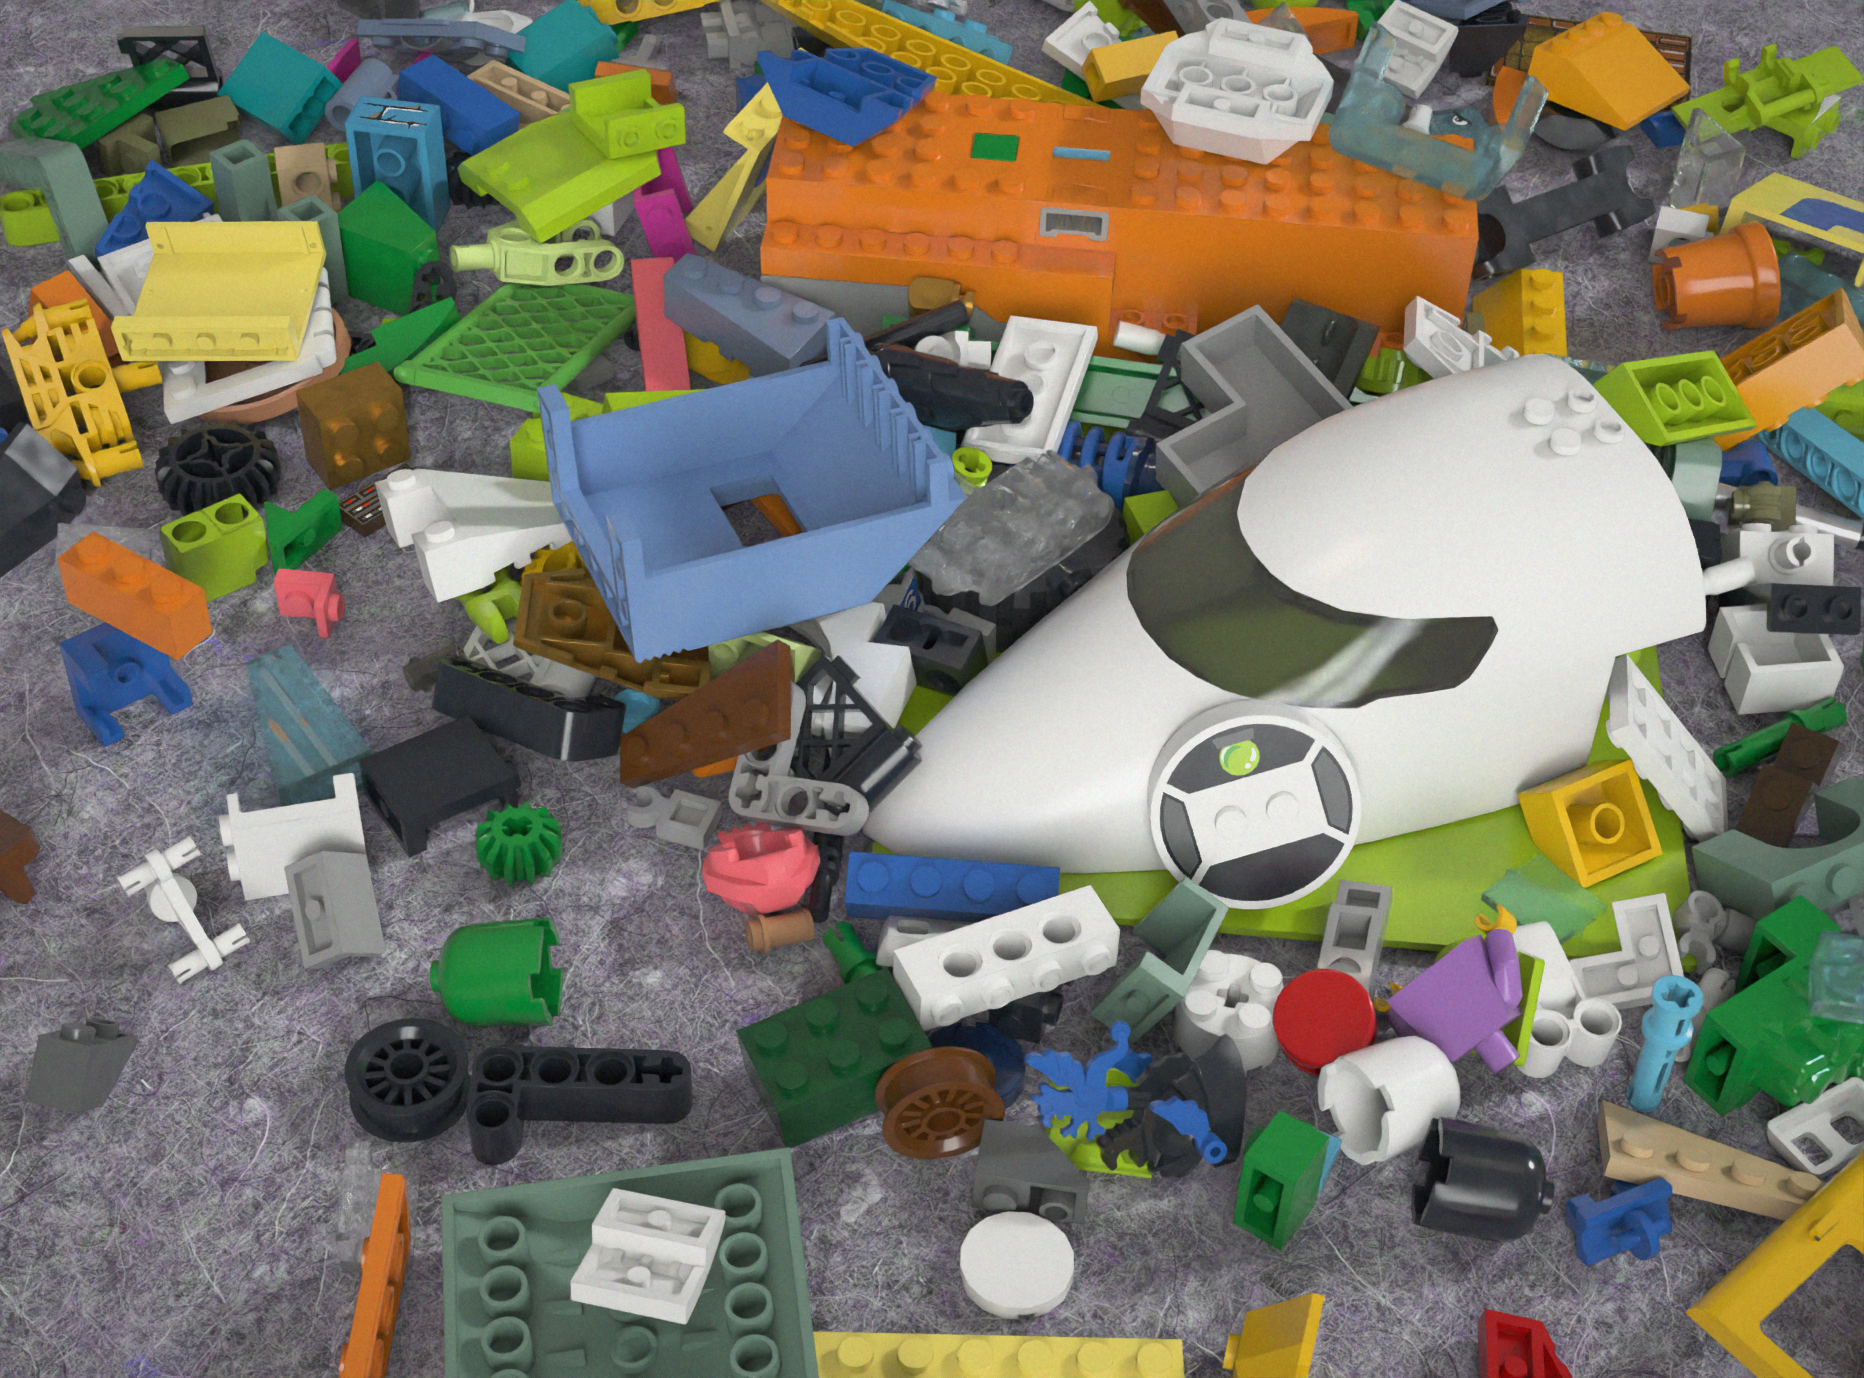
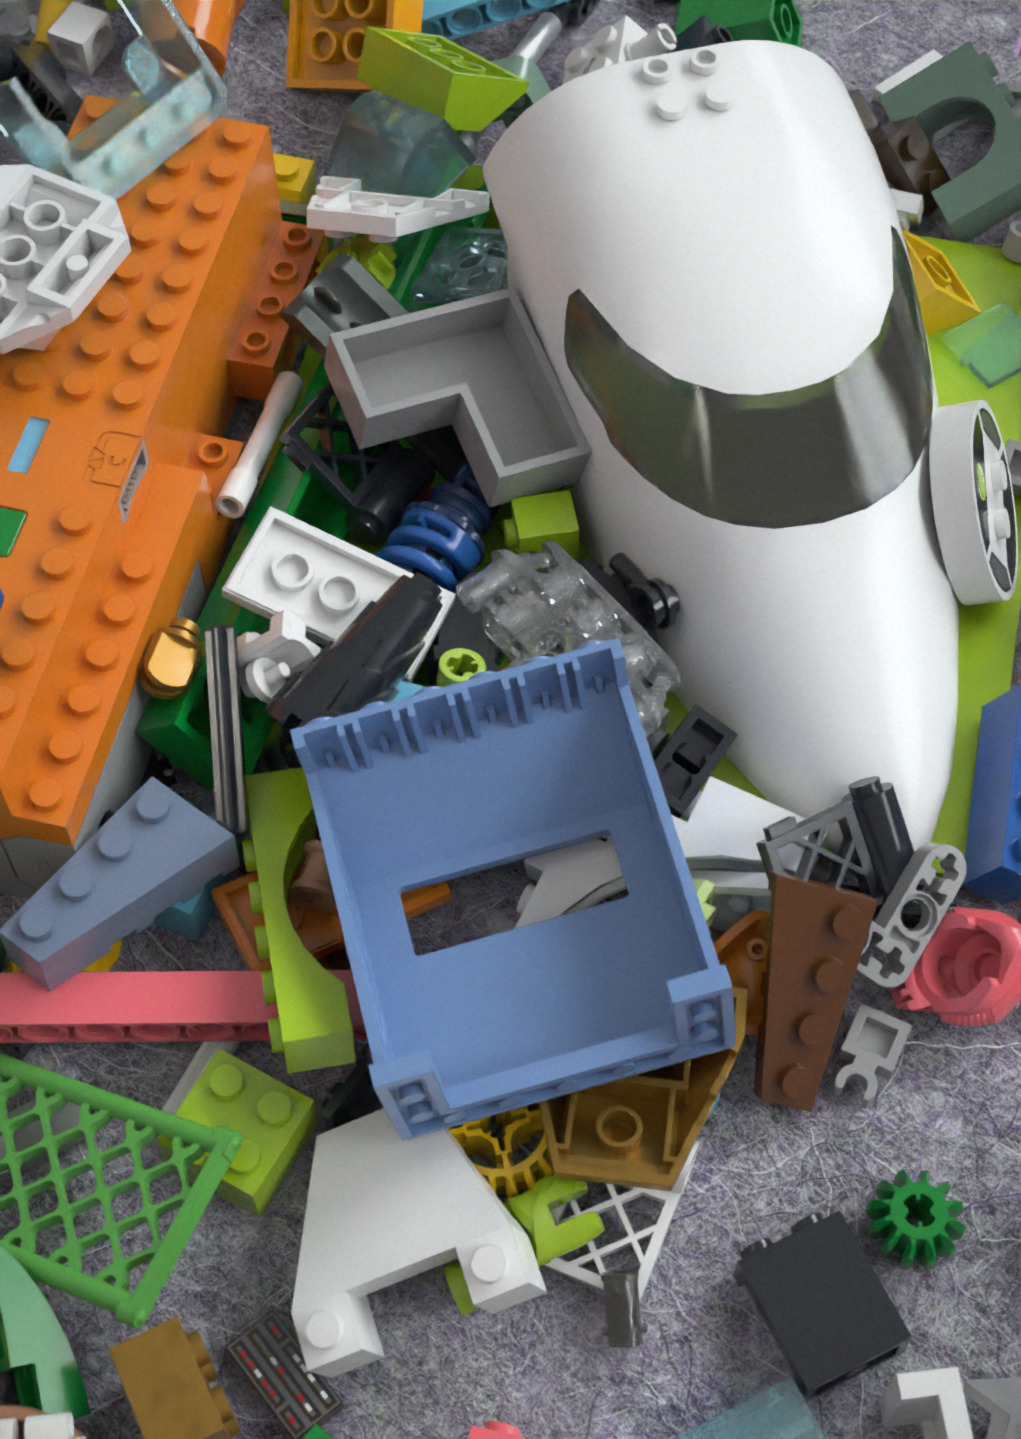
camera: 80 degrees left, 15 degrees up
black beam [432,657,627,762] -> none
olive brick [1725,481,1796,532] -> none

